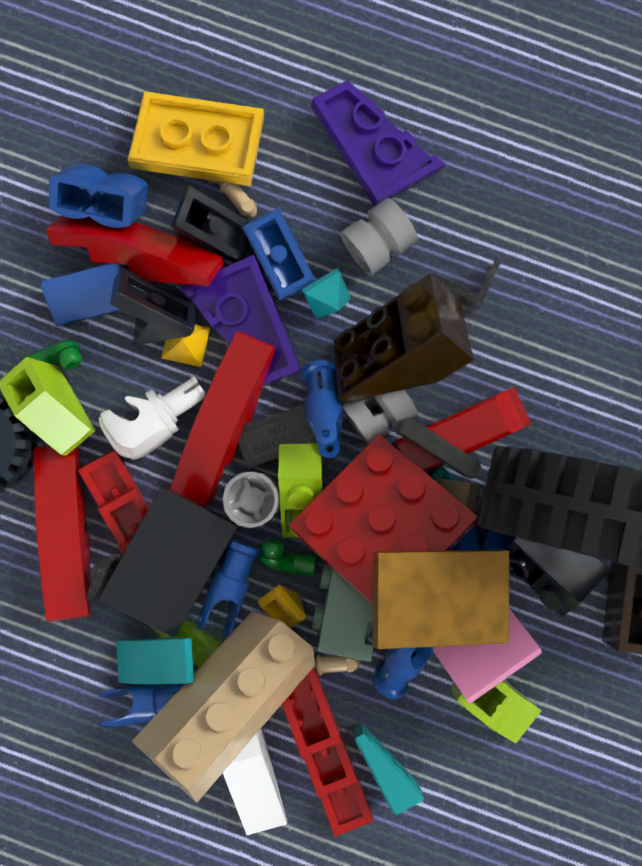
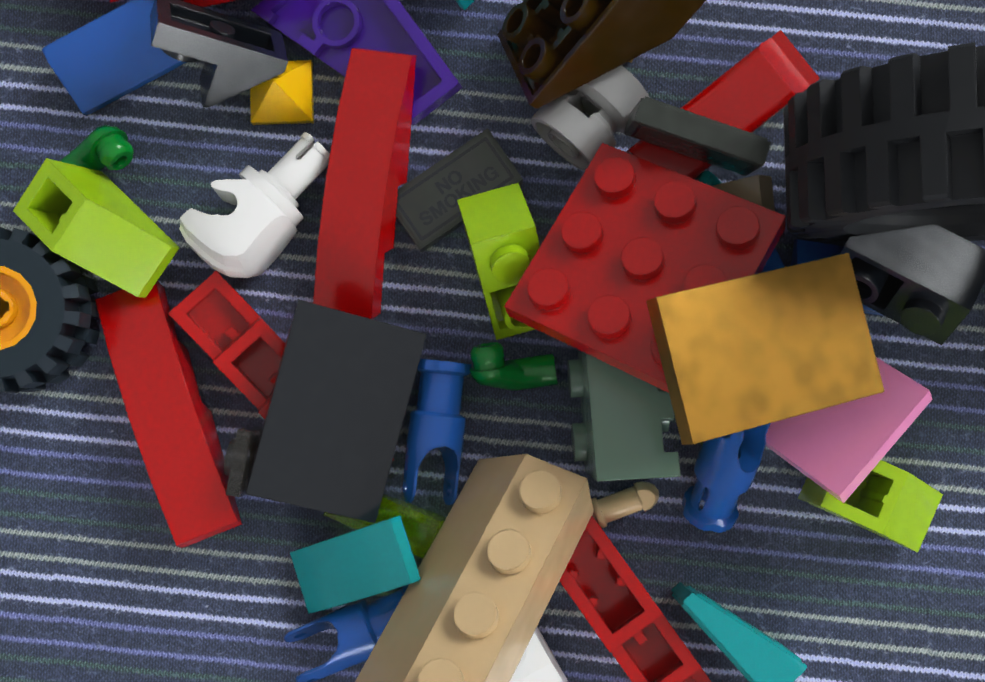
camera: 15 degrees left, 0 degrees up
light grey wheel [222,472,280,528] -> none
yellow slope [257,585,306,629] -> none
blue piece [301,360,344,459] -> none

